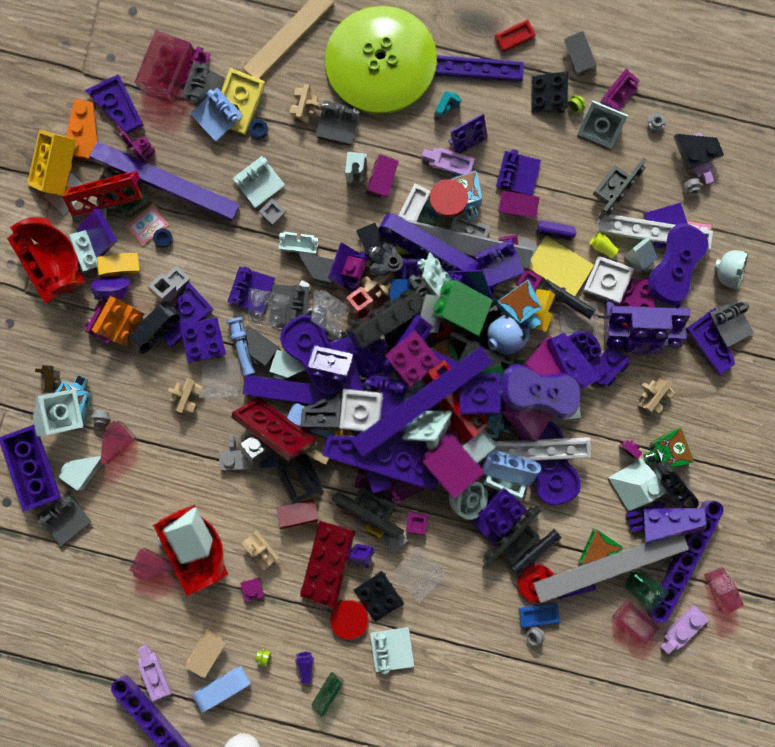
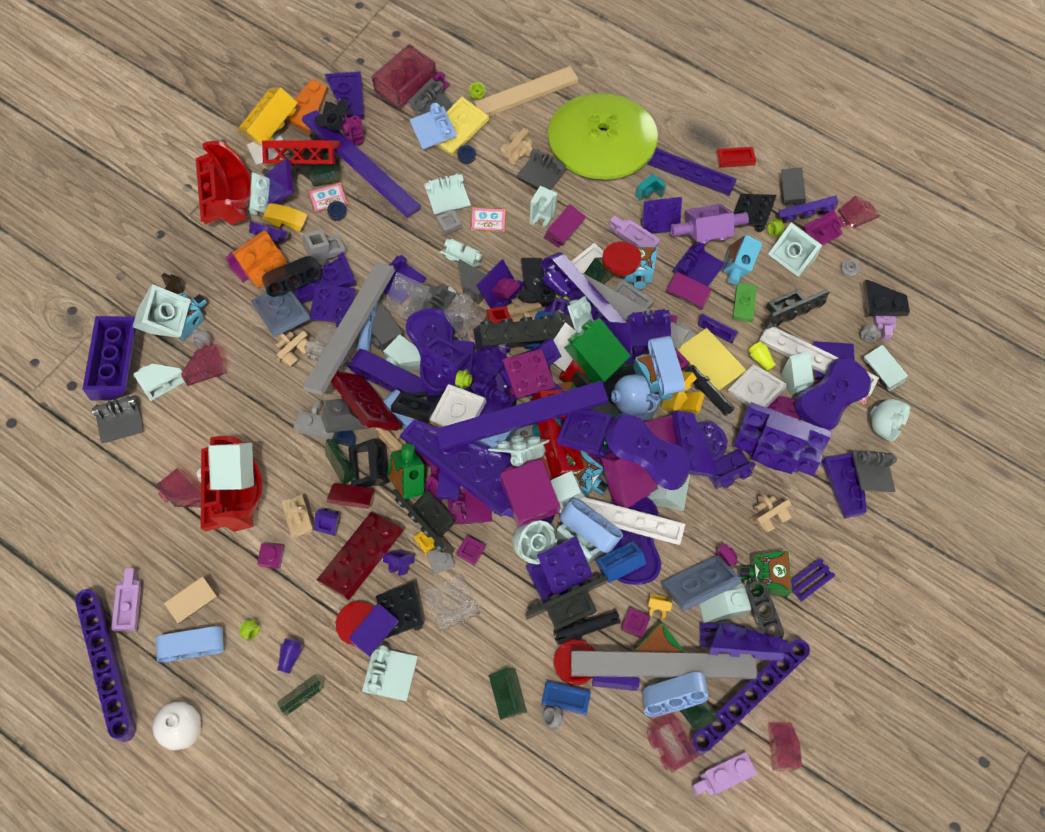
camera: 20 degrees right, 20 degrees down
none -> sand blue tile [251,291,310,337]
none -> light grey tile [303,263,395,395]
none -> black plate [314,98,348,131]
none -> dark purple tile [314,508,339,536]
none -> clear green slope [325,438,356,484]
none -> dark purple slope [349,604,399,657]
none -> green torso [387,443,424,500]
none -> lime plate [455,369,472,390]
none -> lime plate [468,82,486,99]
none -> sticker [470,207,507,232]
none -> clear green slope [489,667,527,720]
none -> dark purple cone [542,268,571,298]
none -> blue slope [595,541,646,583]
none -> magenta plate [621,608,650,639]
none -> light blue beam [642,672,708,717]
none -> light blue beam [648,336,685,395]
none -> yellow tile [648,593,672,620]
none -> sand blue tile [661,555,741,612]
none -> medium lavender brick [671,204,749,243]
none -> yellow tile [679,392,705,413]
none -> medium azure torso [723,235,762,285]
none -> bright green plate [732,283,757,322]
none -> dark purple wing [779,195,838,222]
none -> dark purple tile [791,559,835,602]
none -> clear pink slope [837,195,880,228]
none -> light aqua hinge [864,345,908,392]

